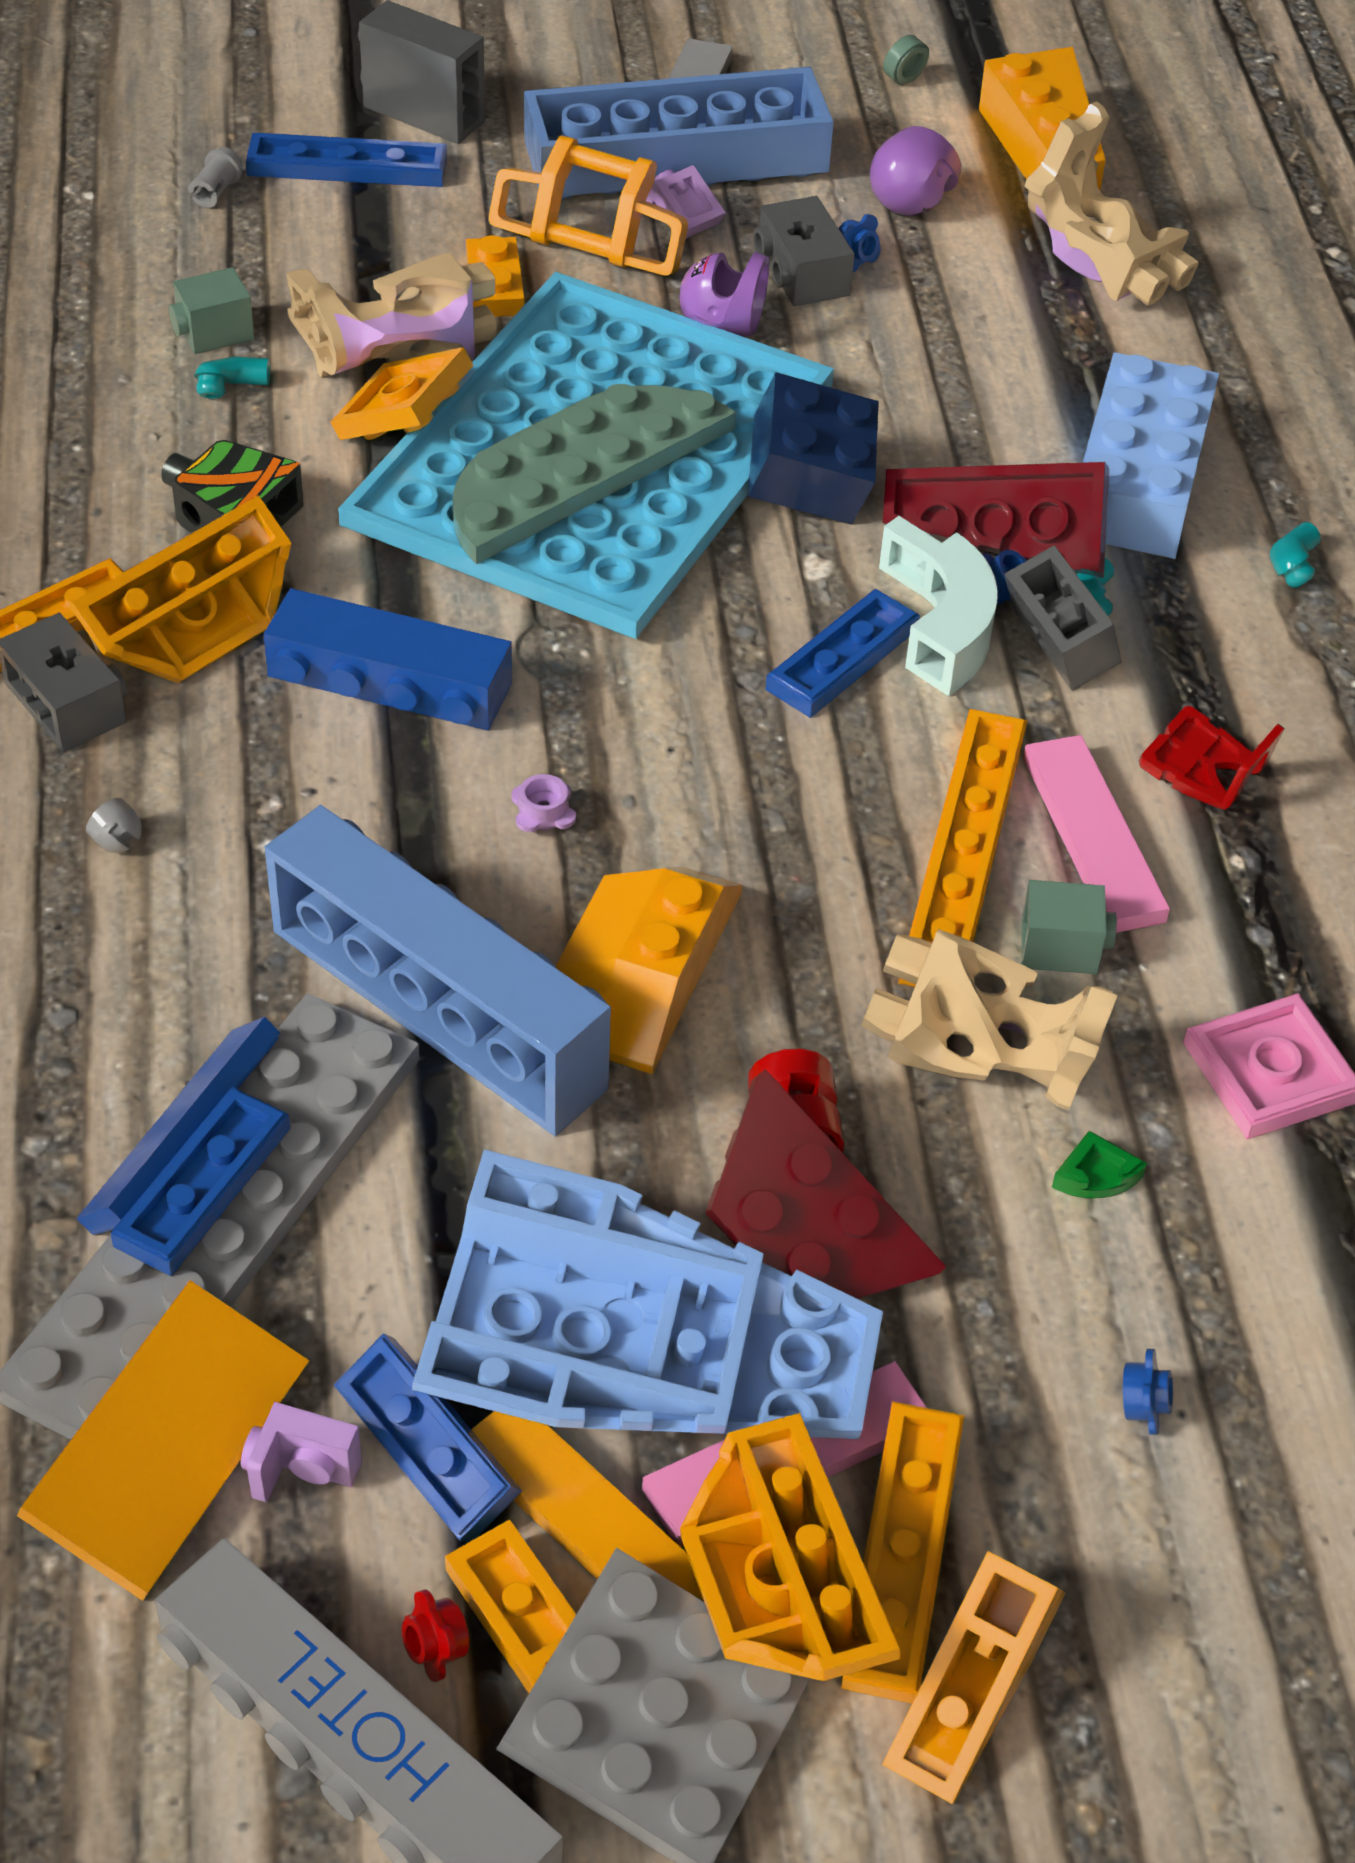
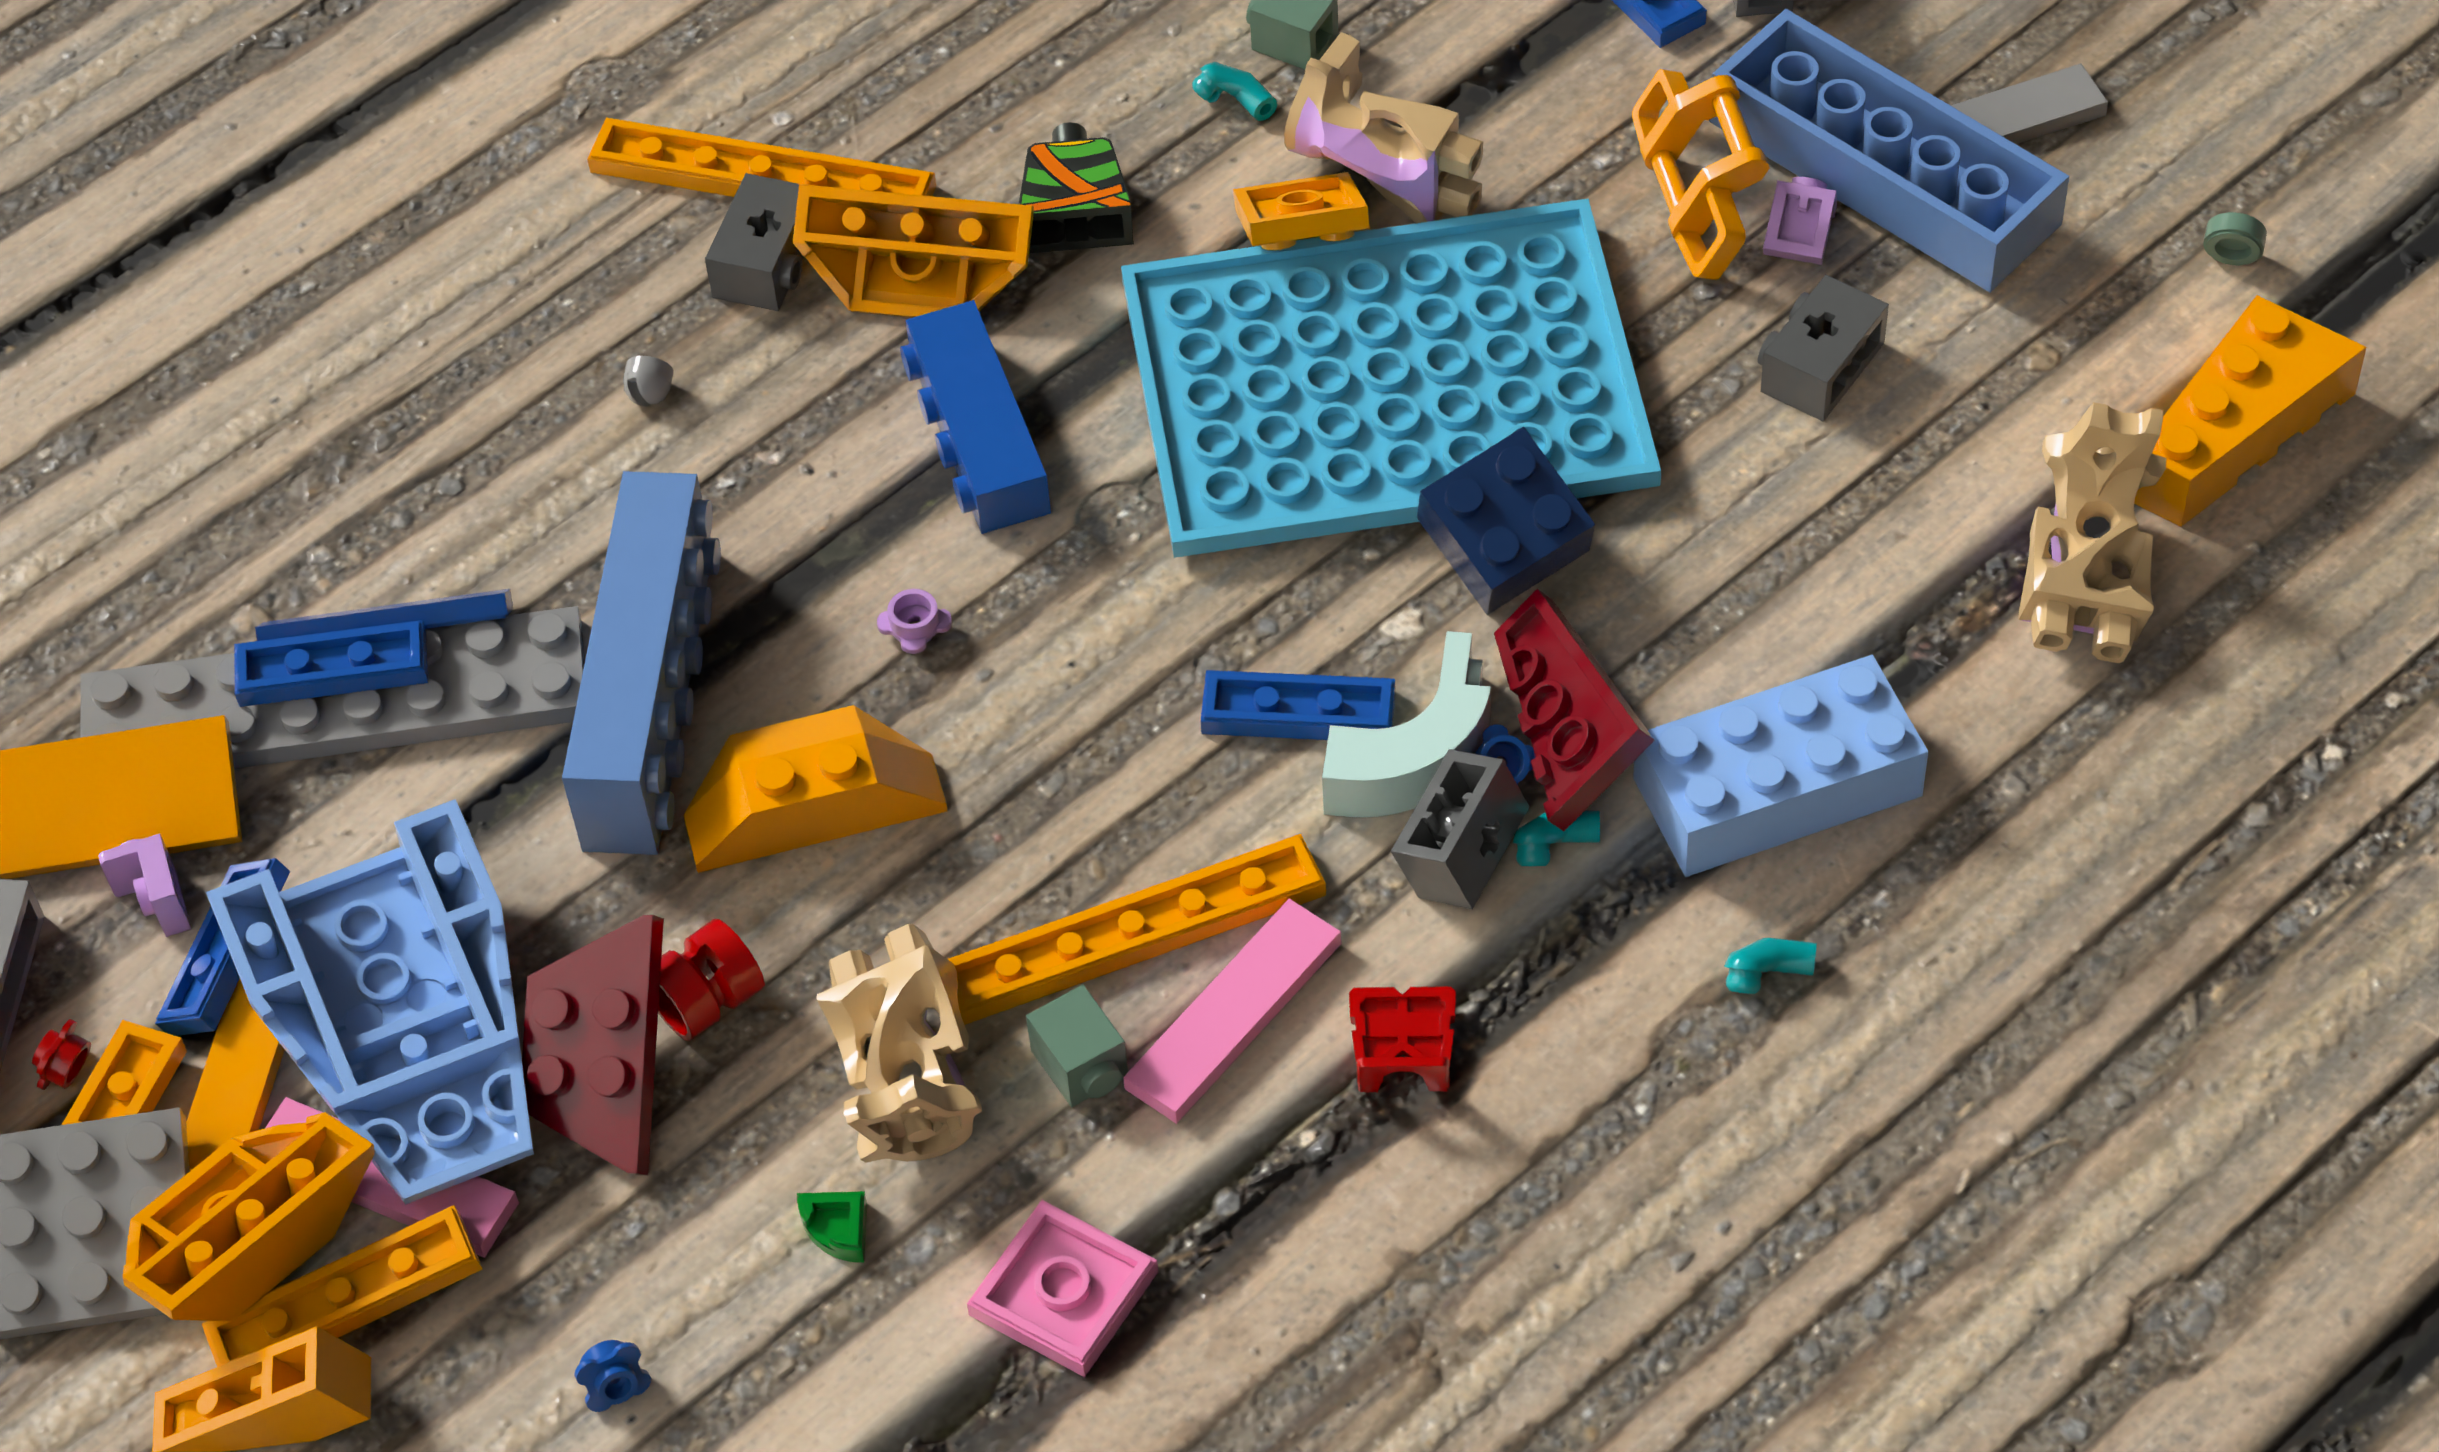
camera: 60 degrees right, 5 degrees up
sand green plate [453,384,736,564] -> none
light orange plate [466,235,524,317] -> none
medium lavender helmet [679,251,770,337] -> none
blue plate [838,214,881,273] -> none
medium lavender helmet [870,126,962,216] -> none

